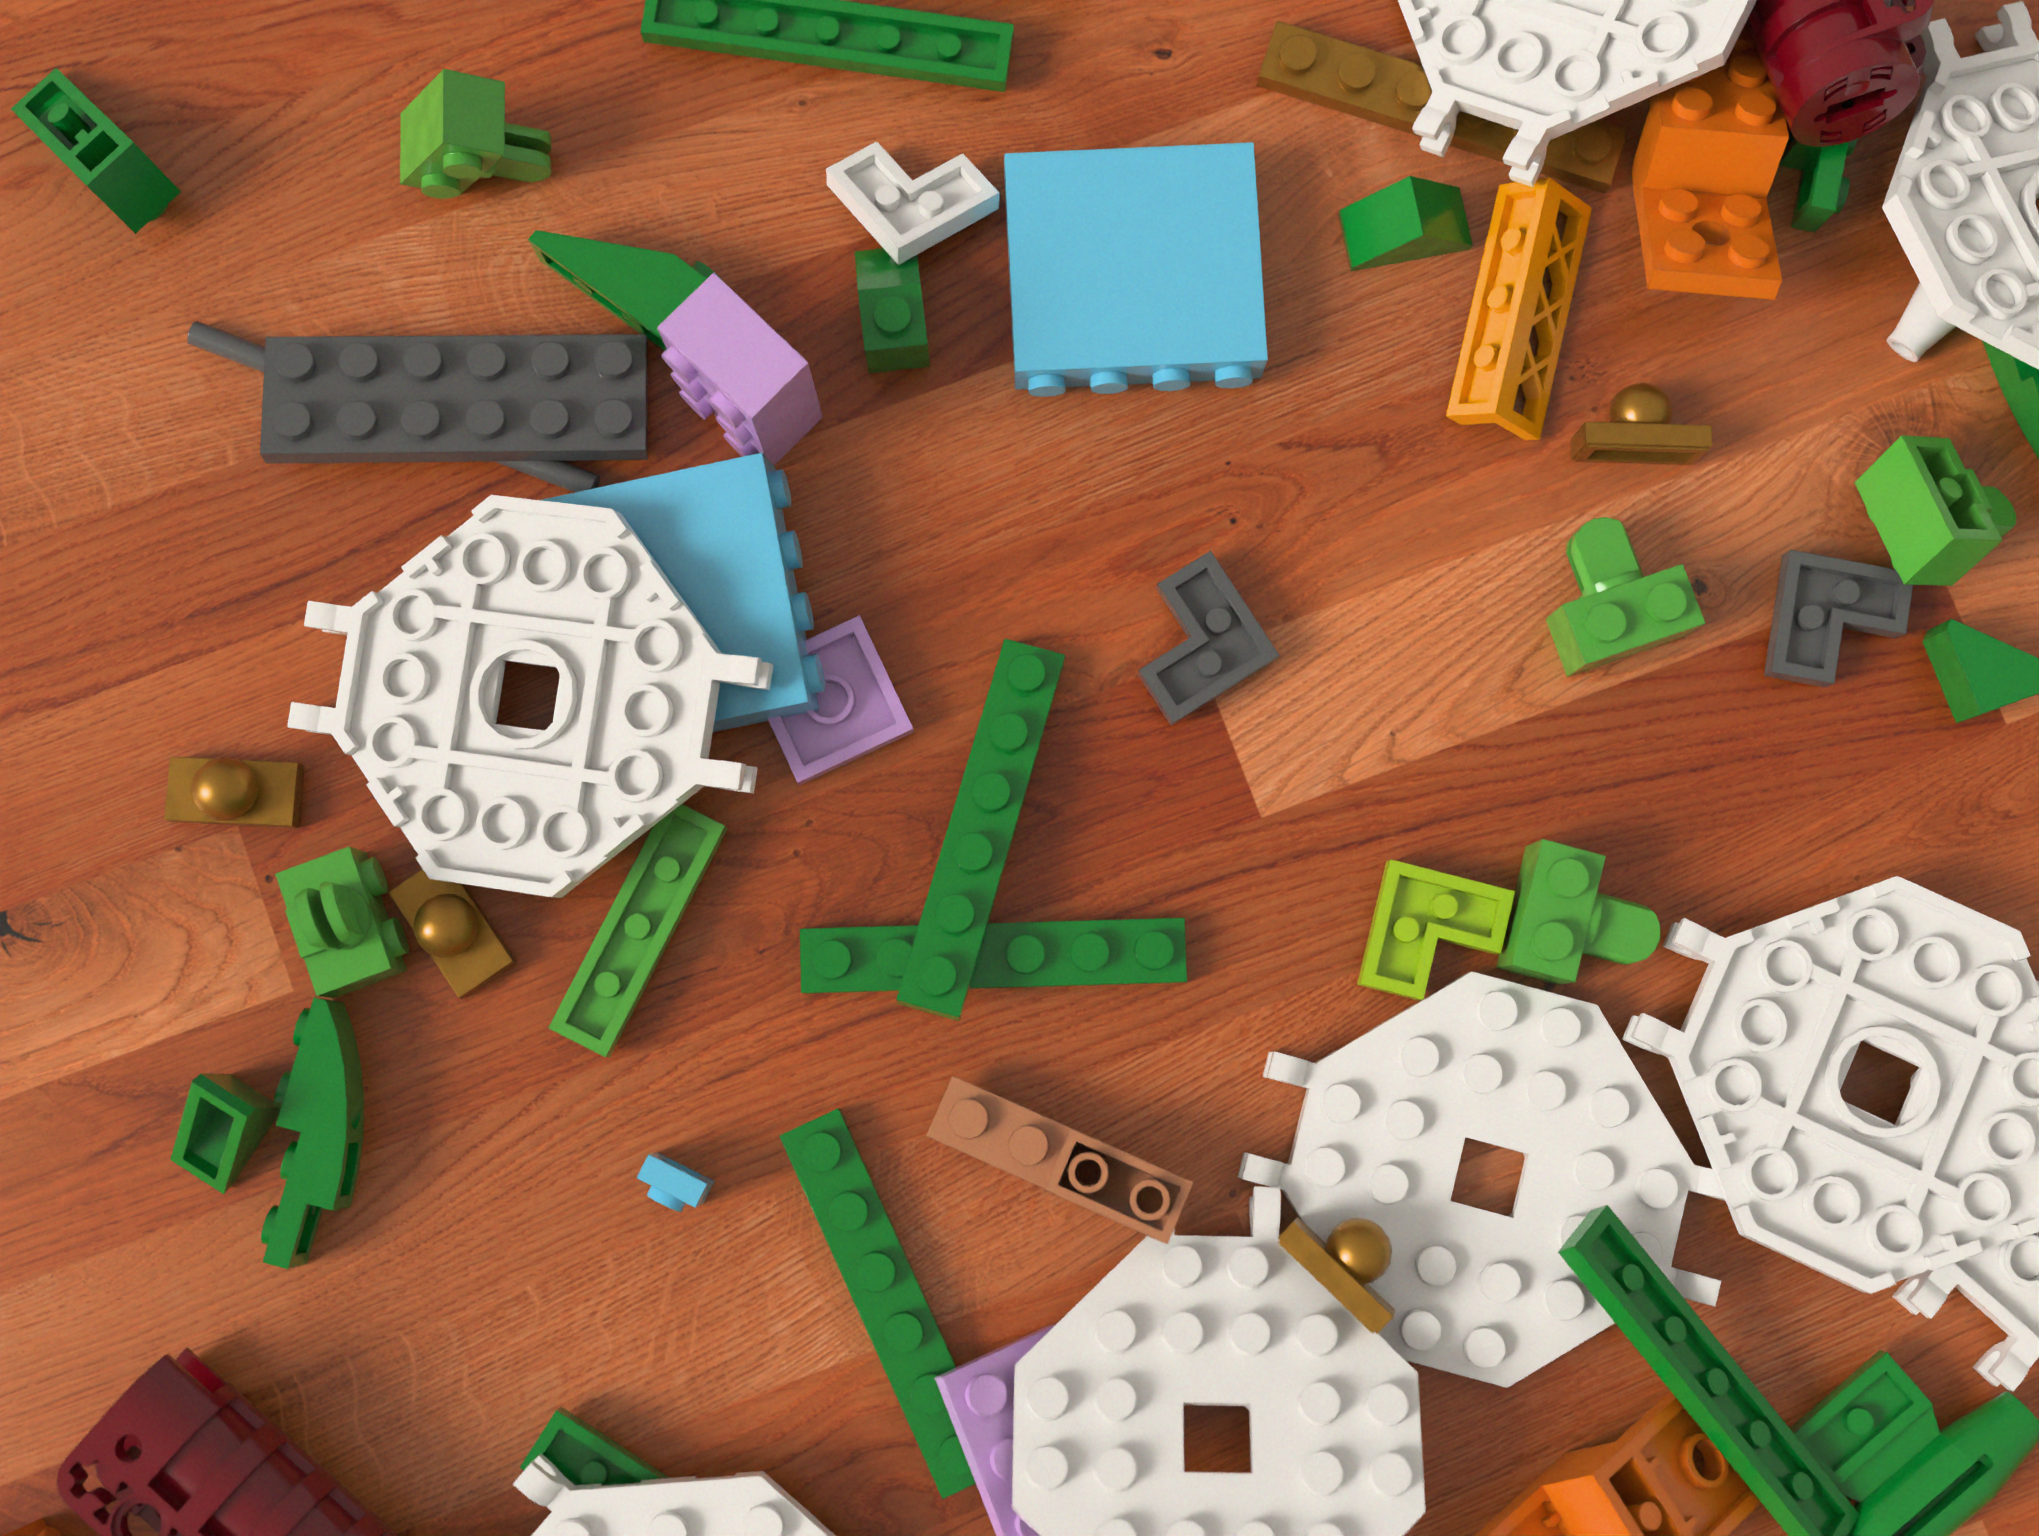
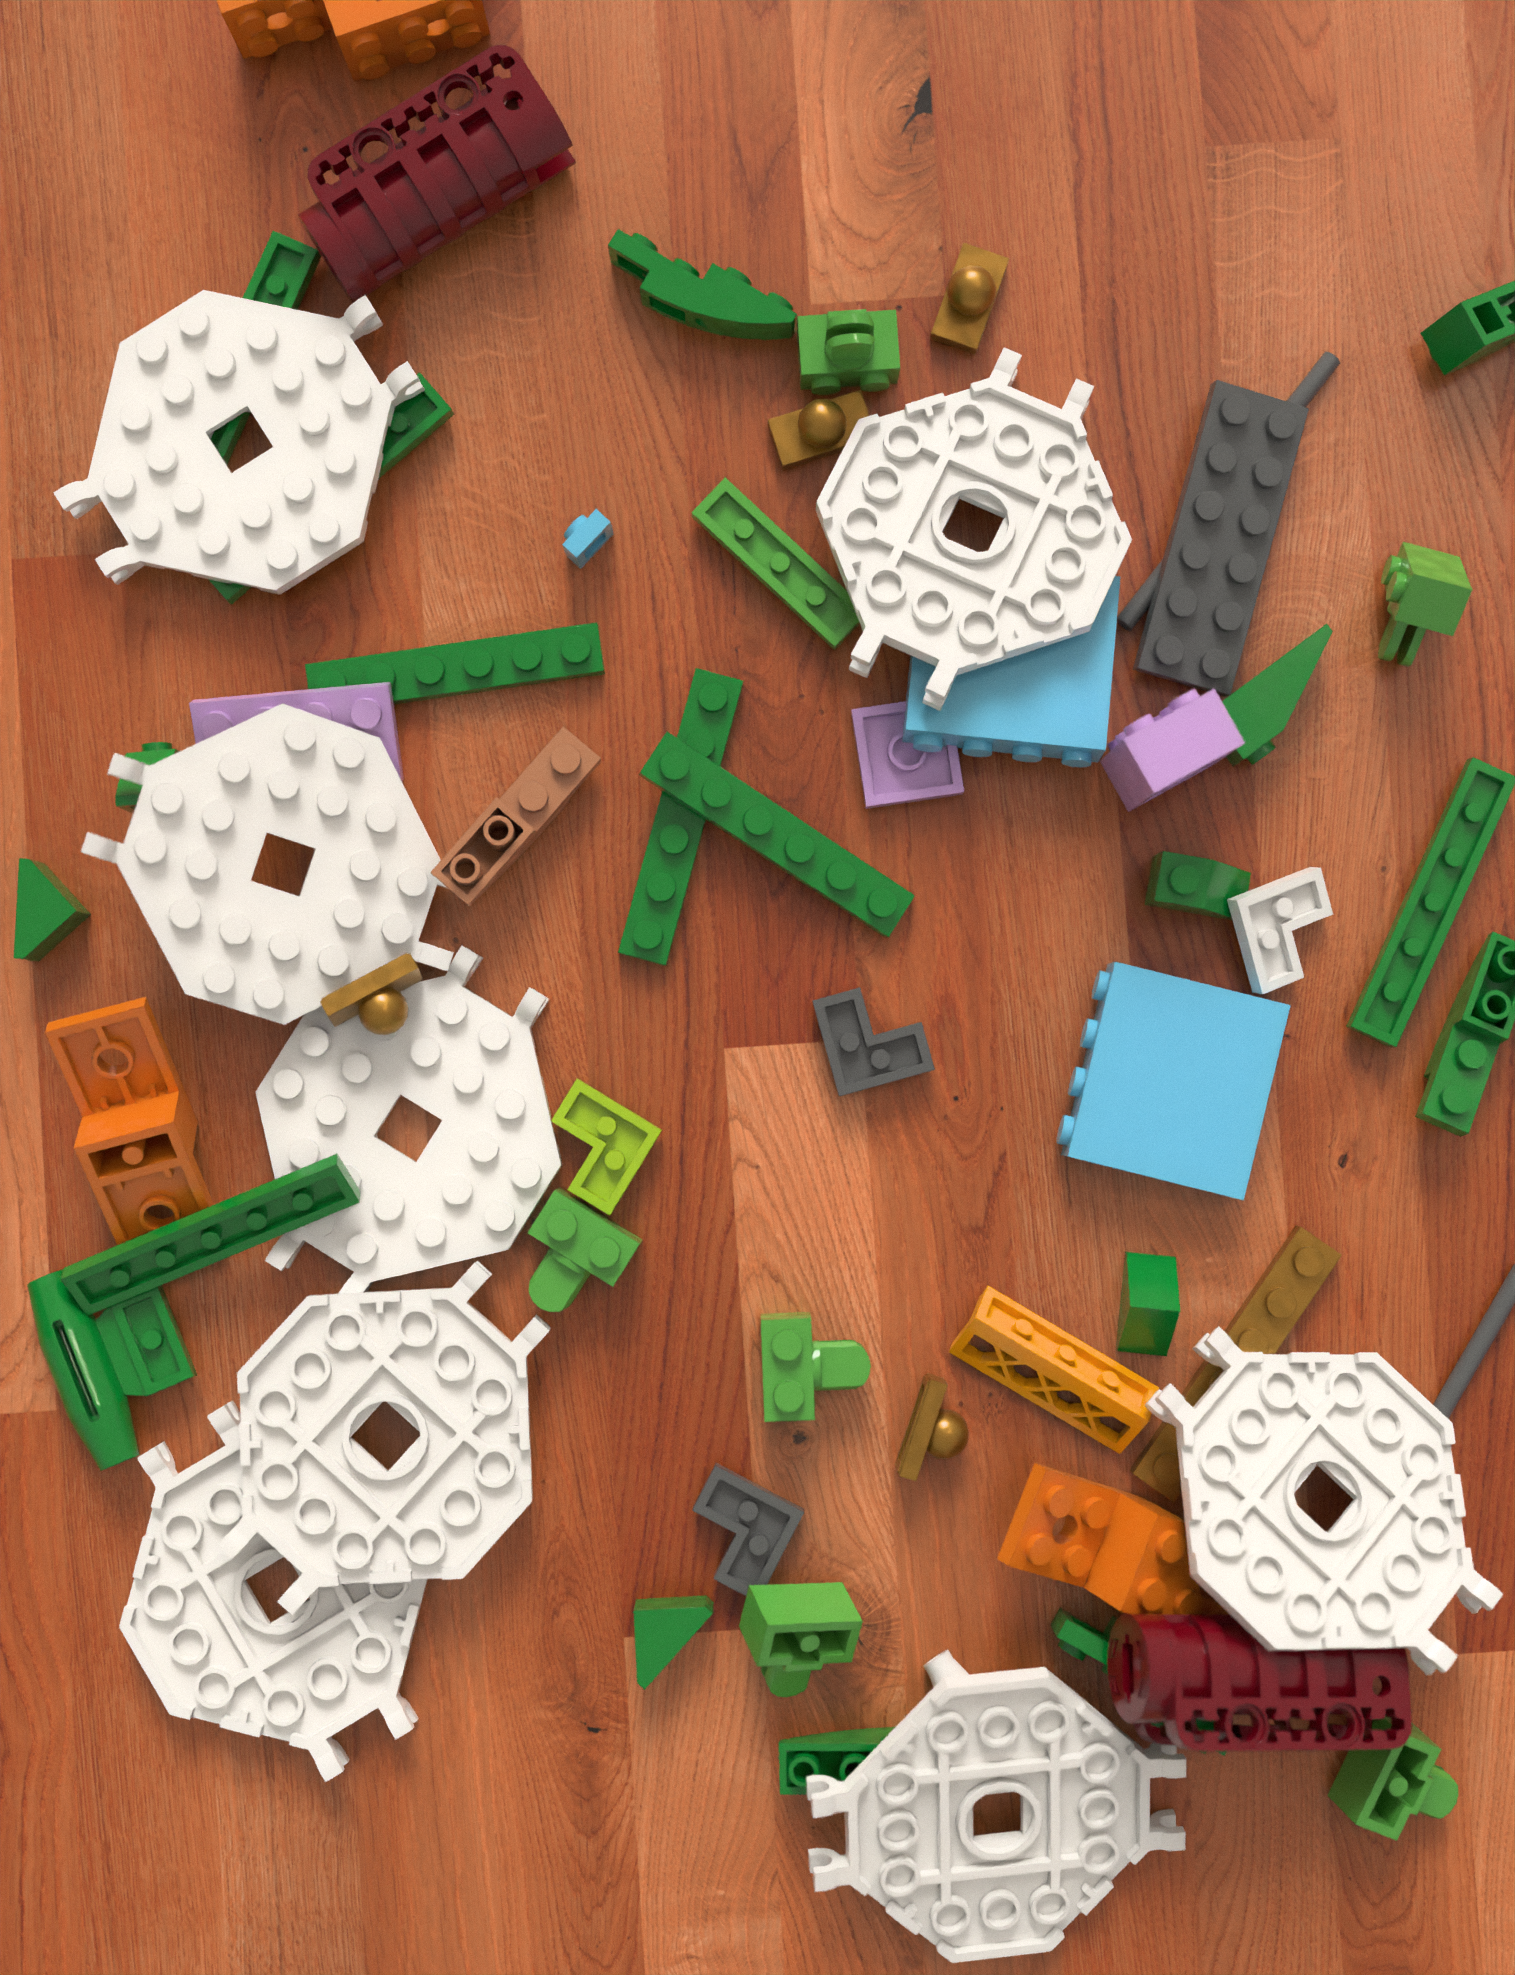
camera: 110 degrees right, 5 degrees up
green slope [170,1073,280,1194] -> none

